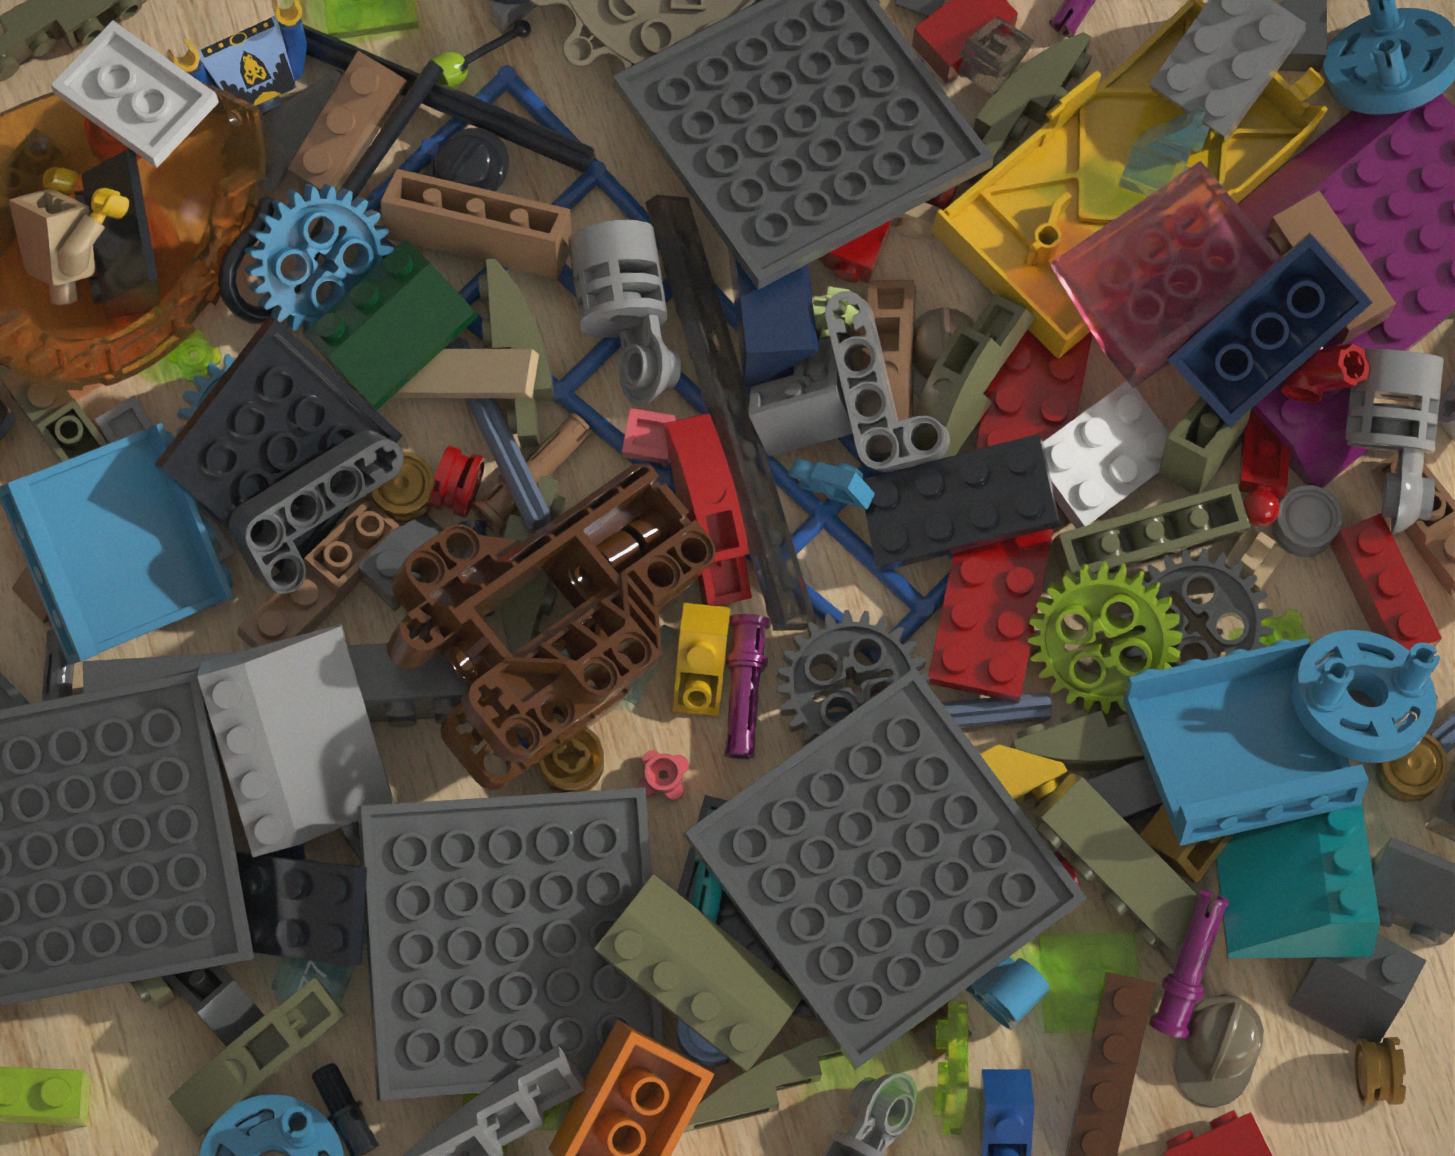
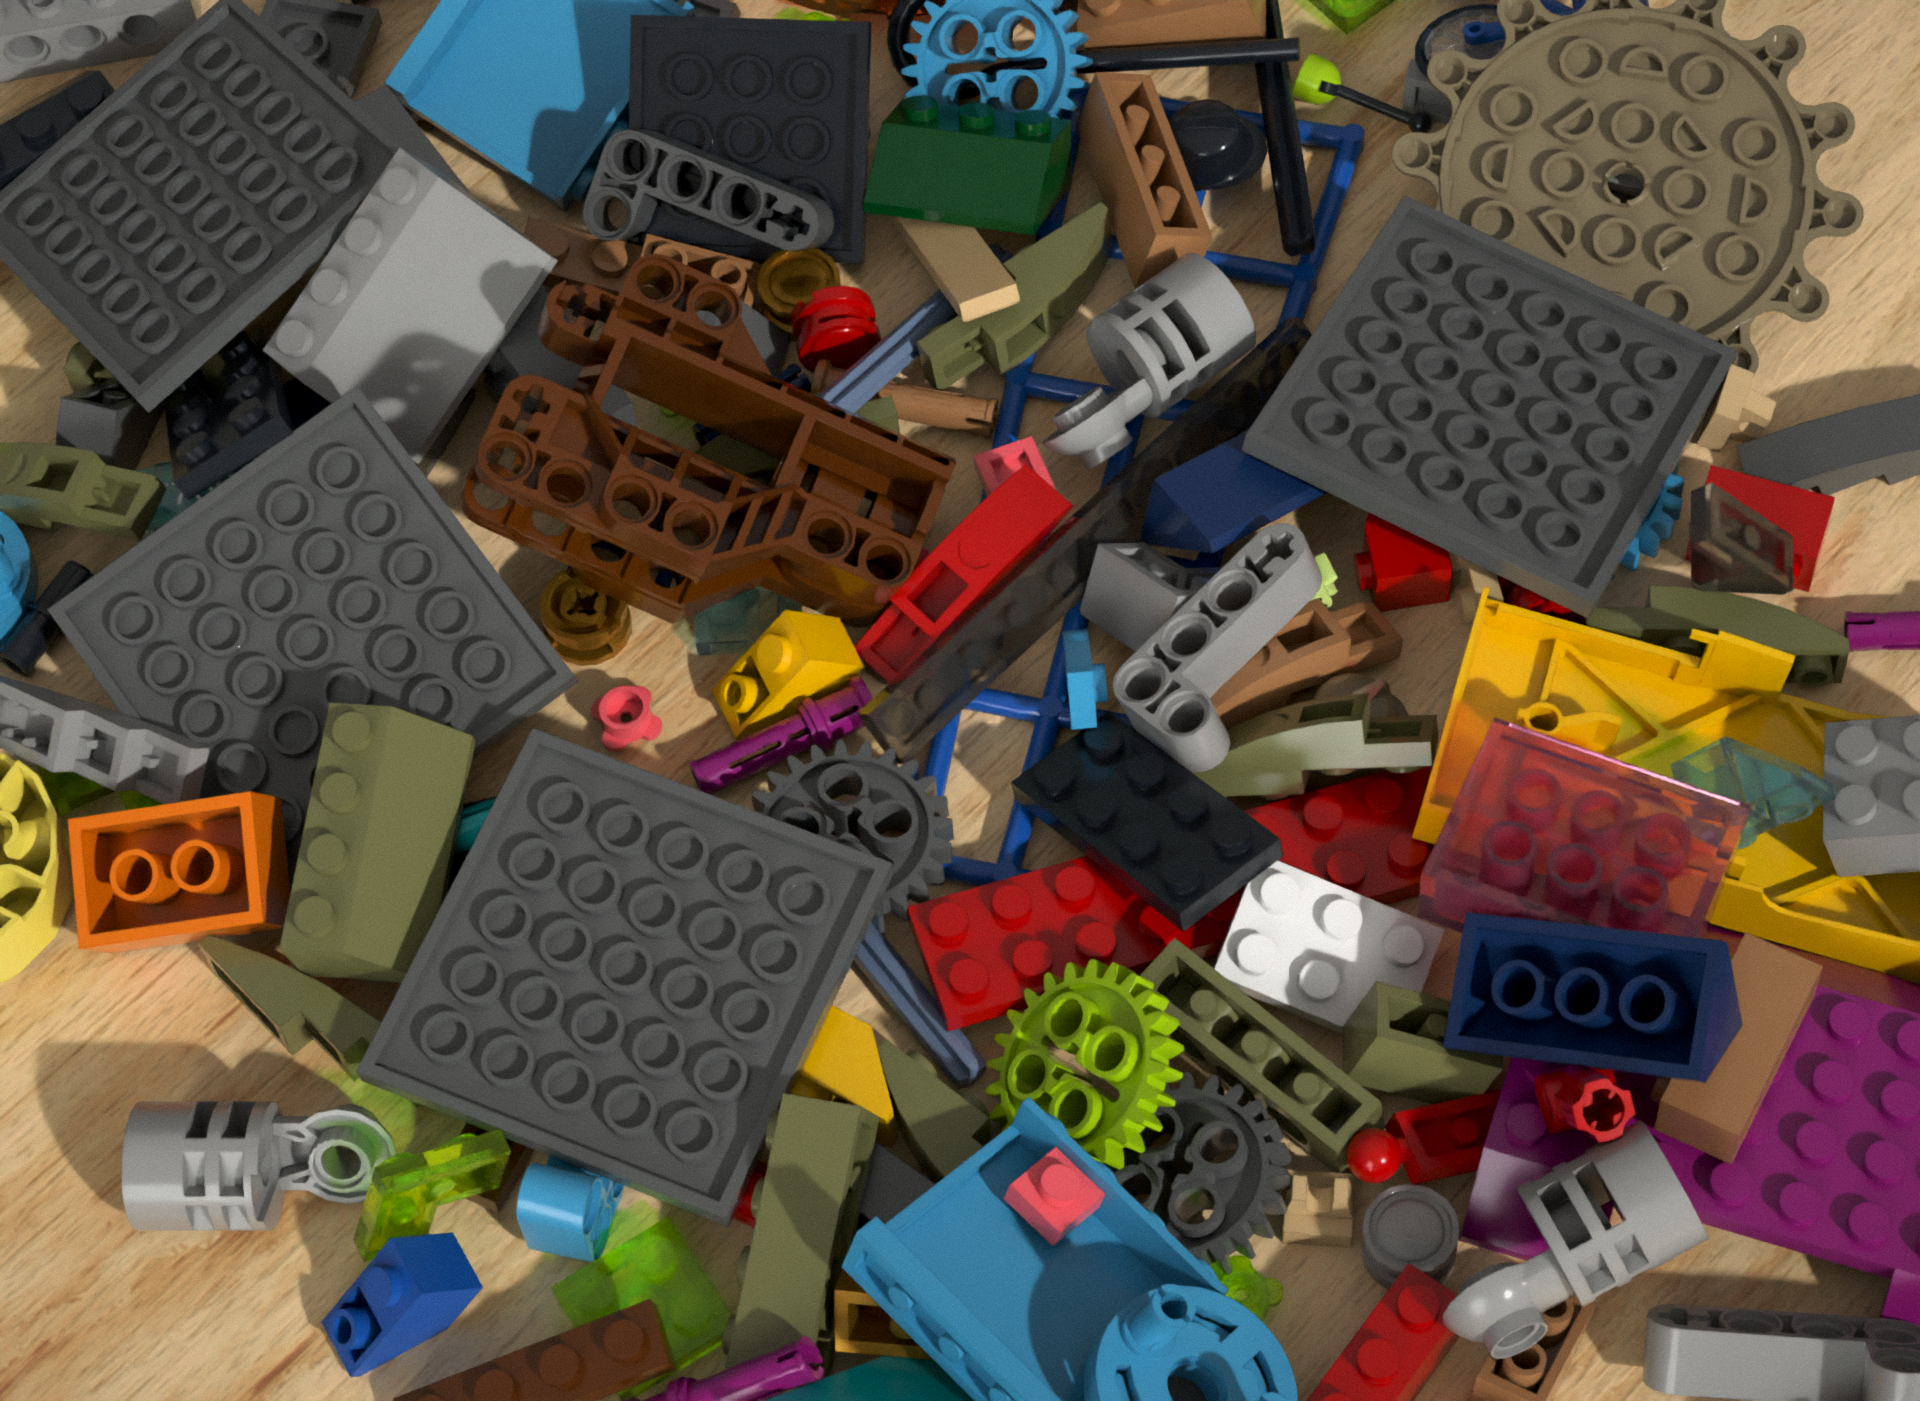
camera: 70 degrees right, 15 degrees down
none -> coral plate [1003,1147,1106,1246]

